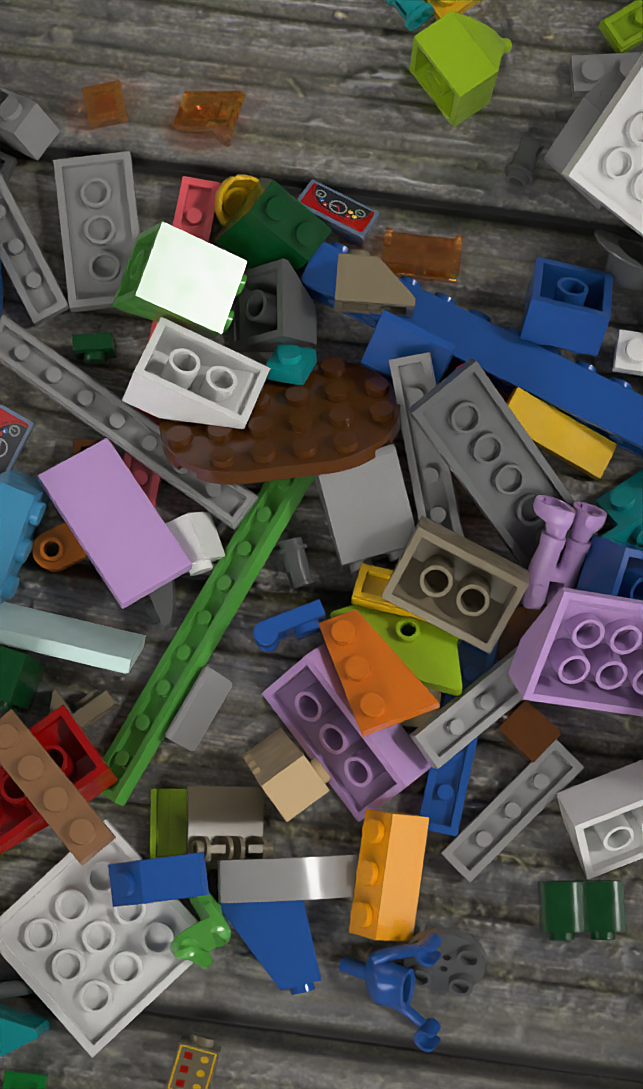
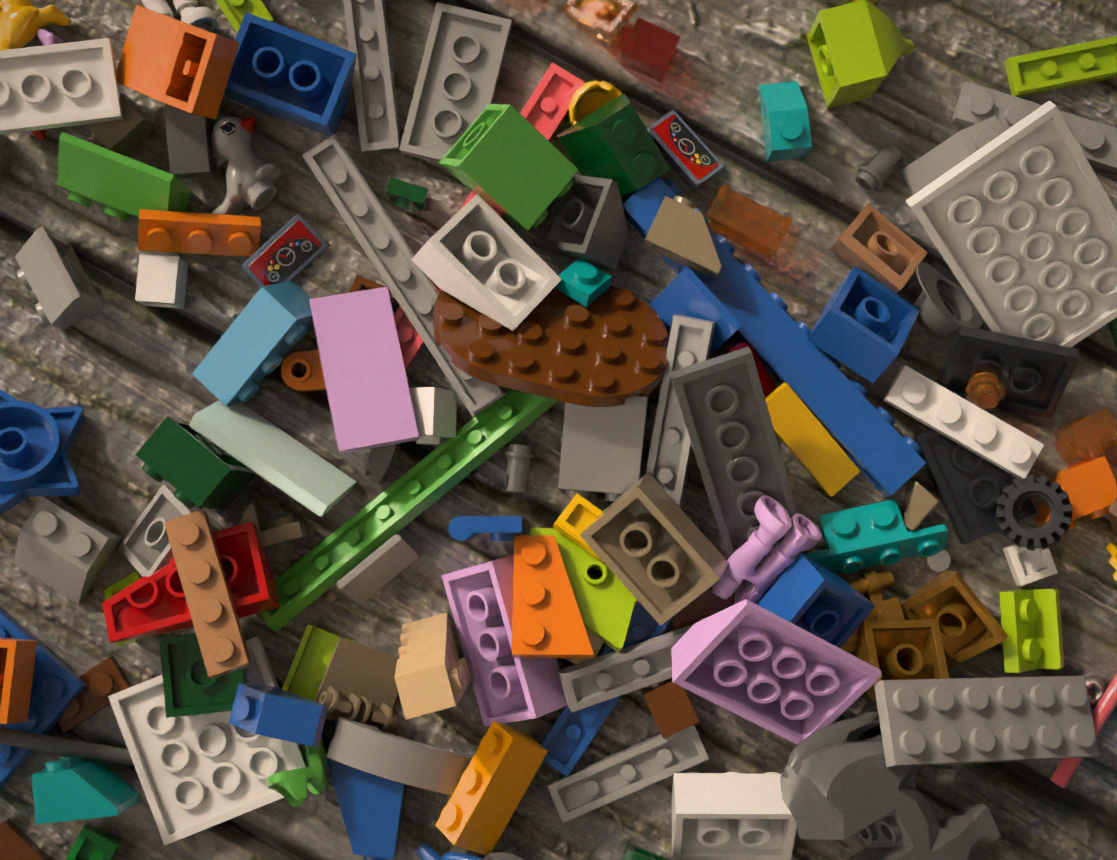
camera: 30 degrees right, 5 degrees up
none -> dark green plate [159,628,247,718]
none -> clear red brick [617,17,680,83]
none -> teal slope [758,81,812,162]
none -> medium nougat slope [829,203,928,293]

